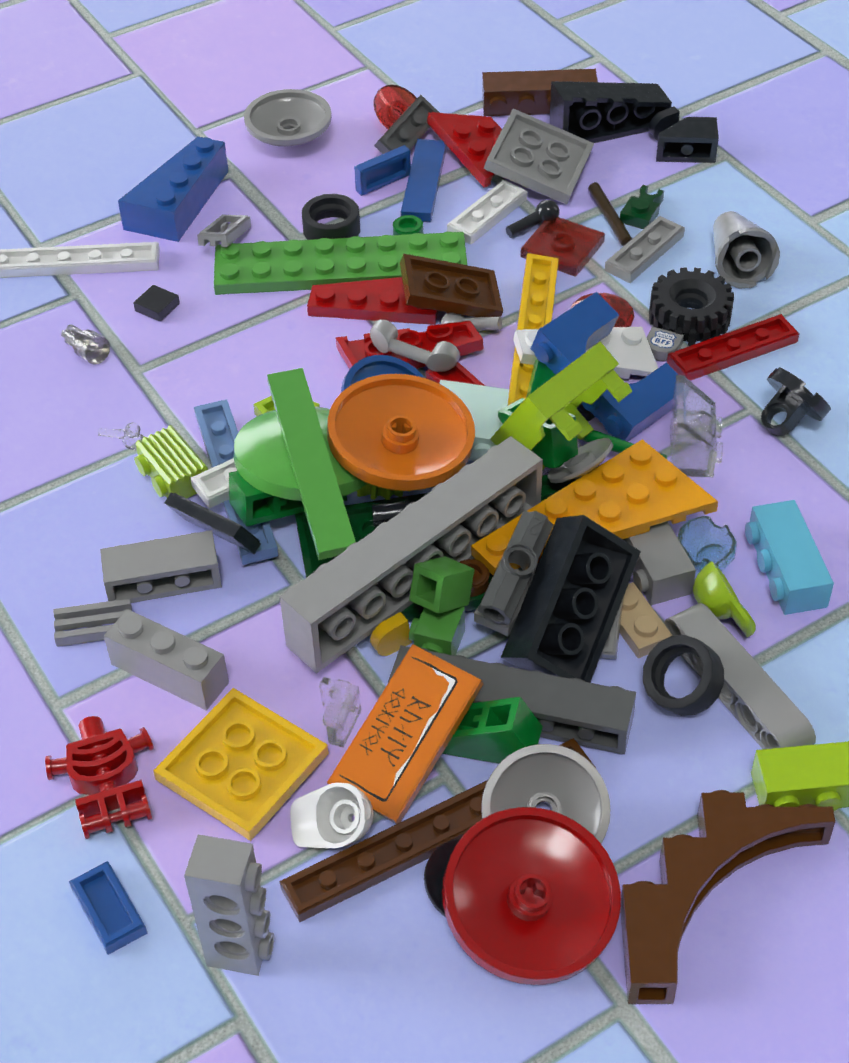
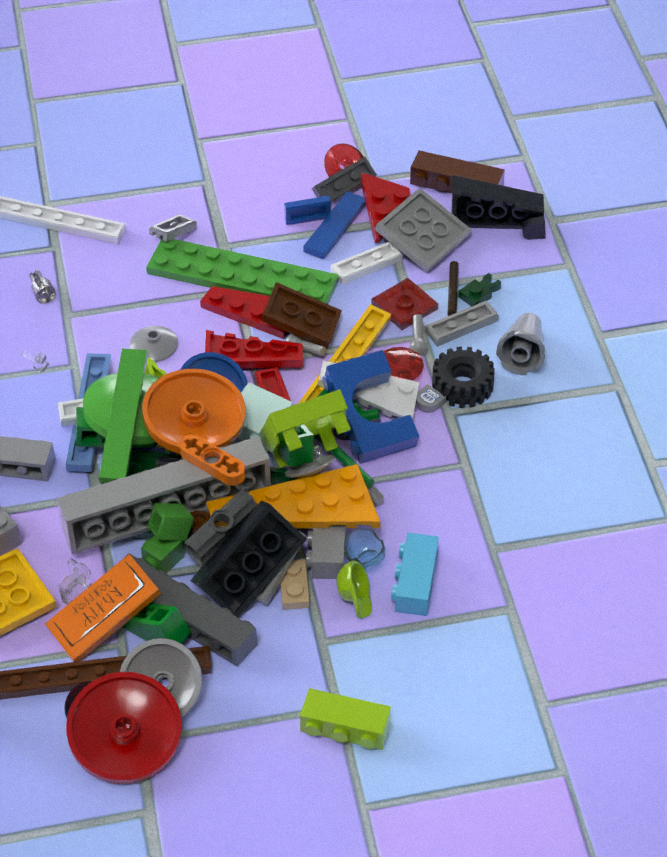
camera: 20 degrees right, 0 degrees up
blue wedge [118,137,229,242] -> none
black tile [133,284,180,322] -> none
lime brick [134,425,208,498] -> none
black tile [164,493,261,554] -> none
light grey dish [244,89,332,147] -> none
white cap [290,783,374,849] -> none
black tyre [302,193,361,240] -> none
light grey bar [370,320,460,372] -> none
yellow tile [370,612,412,656] -> none
green tile [393,215,424,235] -> none
black bar [506,200,560,238] -> none
reddish brown arch [620,790,836,1004] -> none
black tyre [643,635,724,716] -> none
black slope [656,117,719,163] -> none
light grey beam [664,603,816,749] -> none
red tile [667,314,800,382] -> none
clear slope [670,375,723,478] -> none
black tile [761,367,831,436] -> none
none -> light grey dish [130,326,178,362]
none -> orange beam [180,435,245,486]
none -> light grey bar [409,314,428,356]

